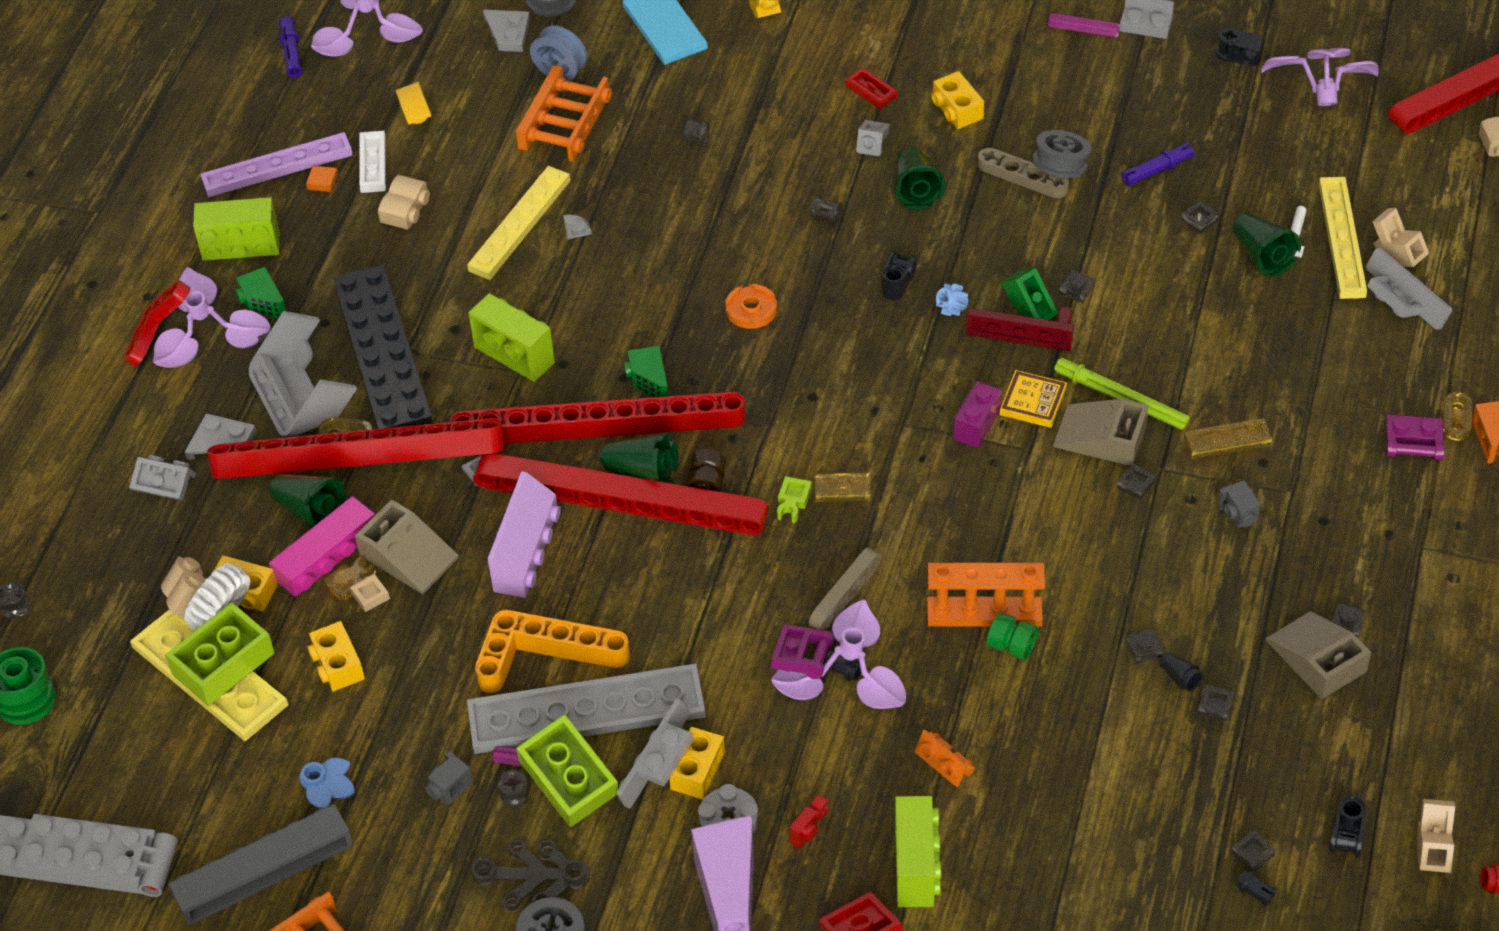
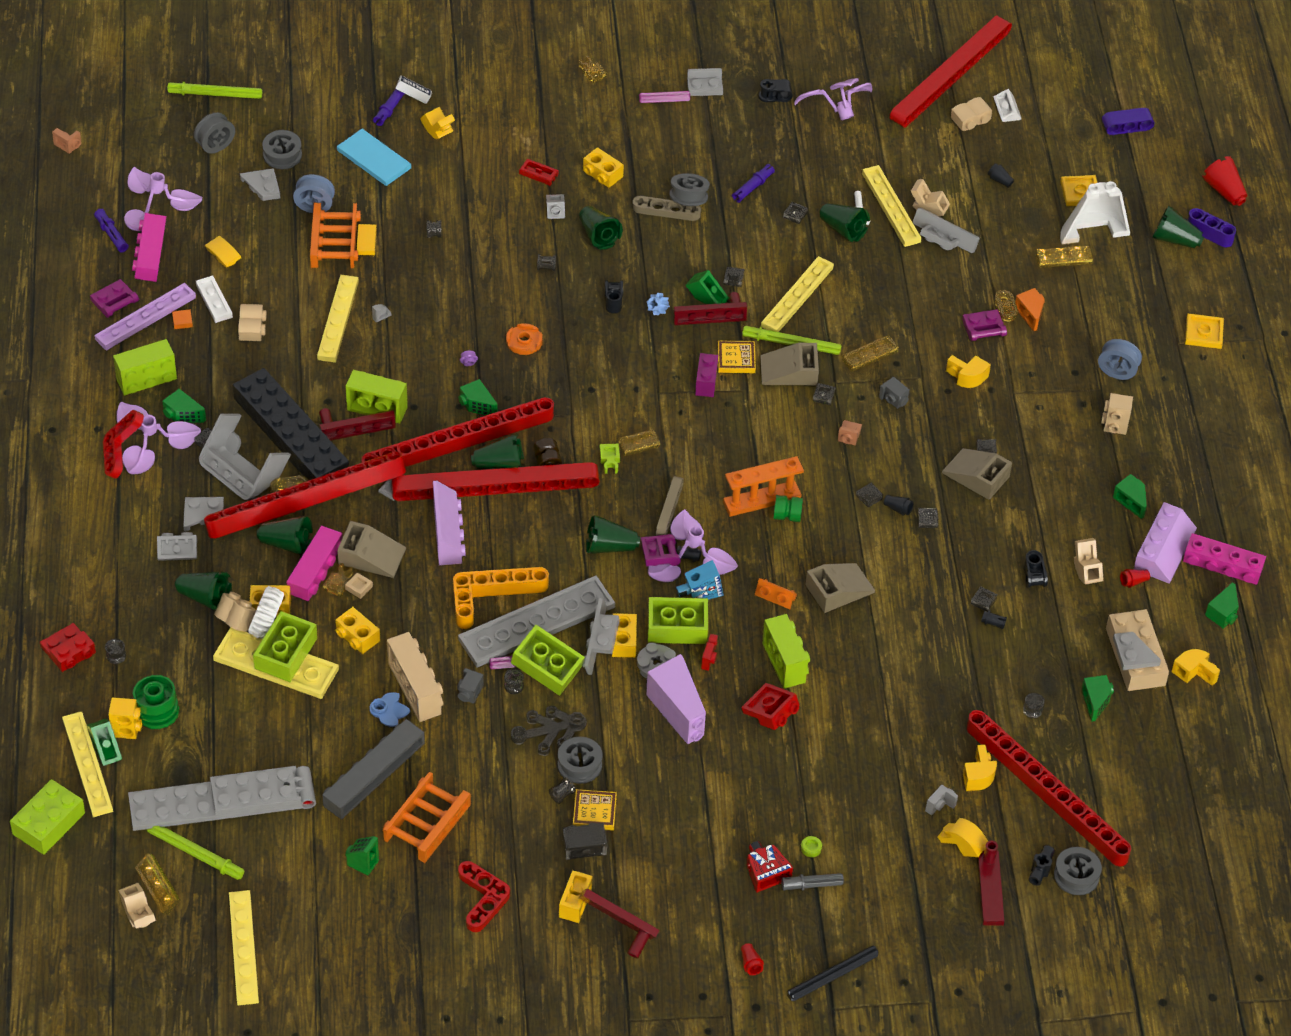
camera: 25 degrees left, 0 degrees up
none -> magenta plate [90,279,139,318]
none -> dark pink brick [132,213,166,282]
none -> dark green cone [175,572,232,610]
none -> dark red piece [319,408,396,441]
none -> yellow tile [357,224,376,255]
none -> tan brick [387,632,443,722]
none -> medium lavender plate [460,351,478,366]
none -> dark green cone [586,515,640,554]
none -> lime brick [648,597,708,644]
none -> dark azure torso [676,560,724,600]
none -> light yellow plate [761,256,834,332]
none -> dark tan slope [806,563,875,613]
none -> nougat bracket [838,420,862,446]
none -> yellow brick [946,355,991,388]

